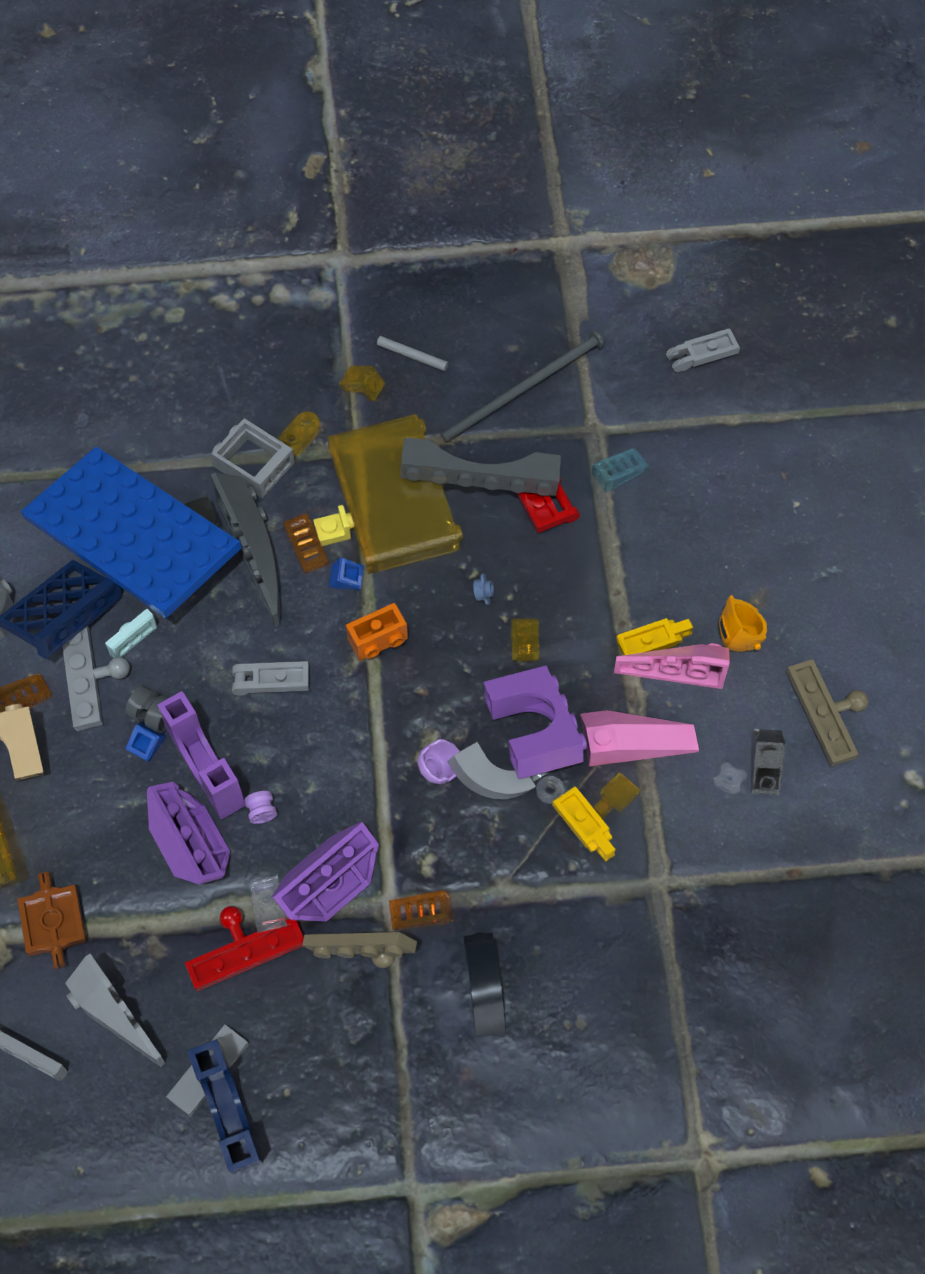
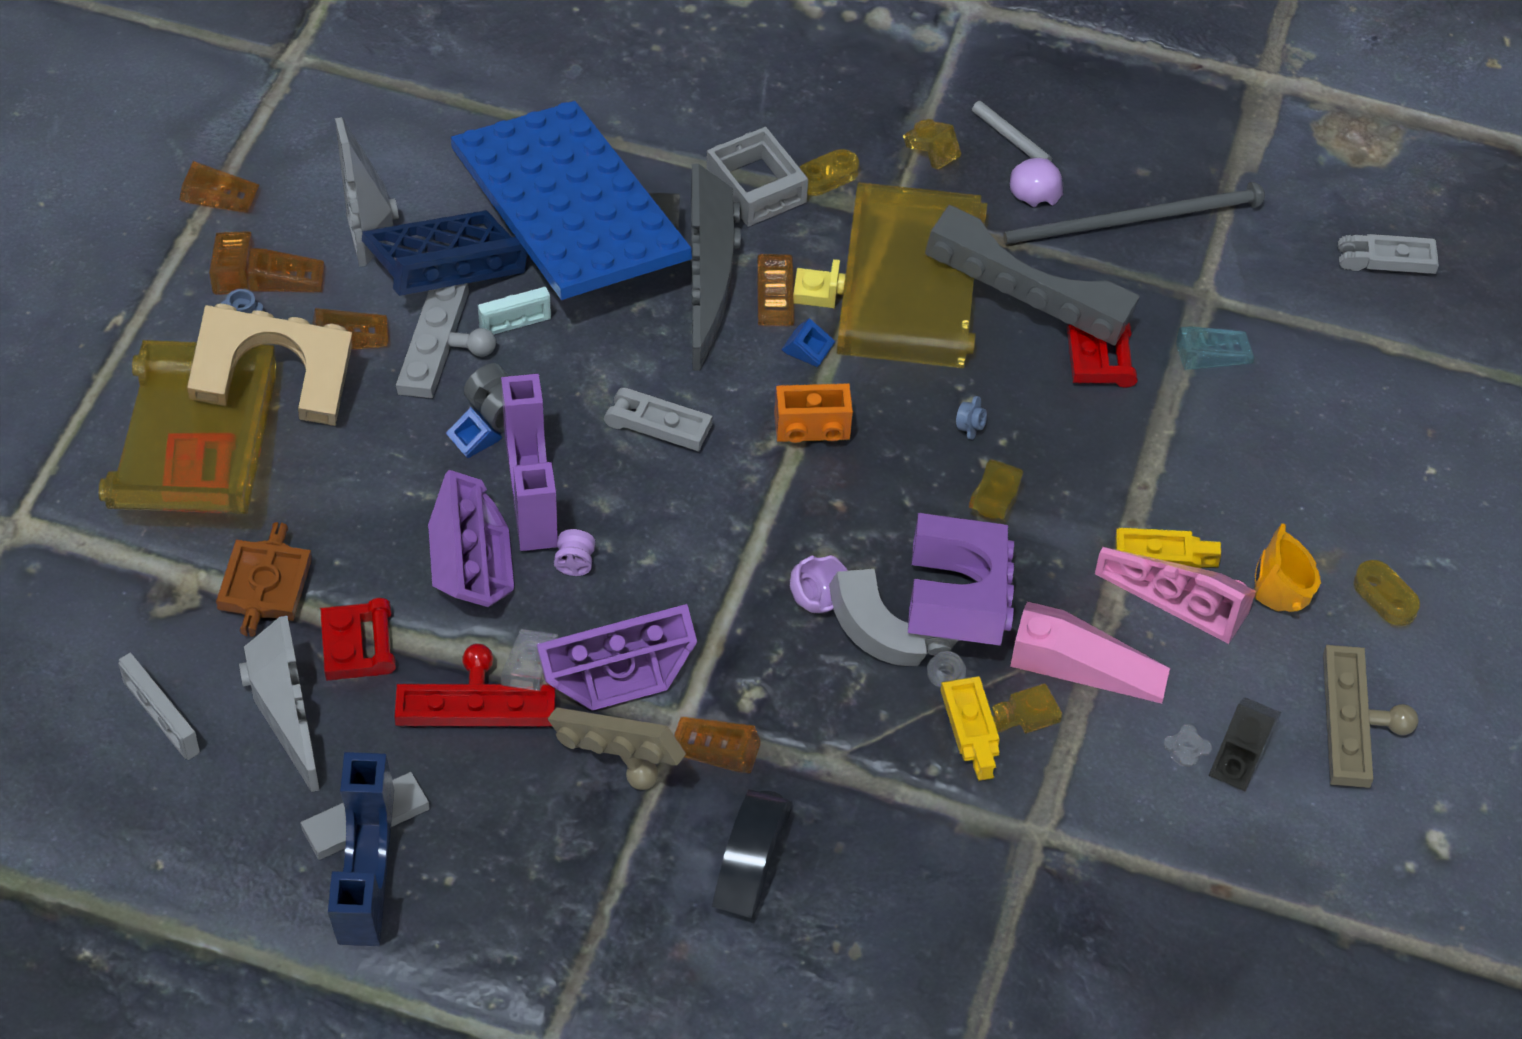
camera: 20 degrees right, 10 degrees down
none -> red plate [320,598,396,681]
none -> lavender hair [1010,158,1063,207]
none -> clear yellow plate [1354,560,1420,626]

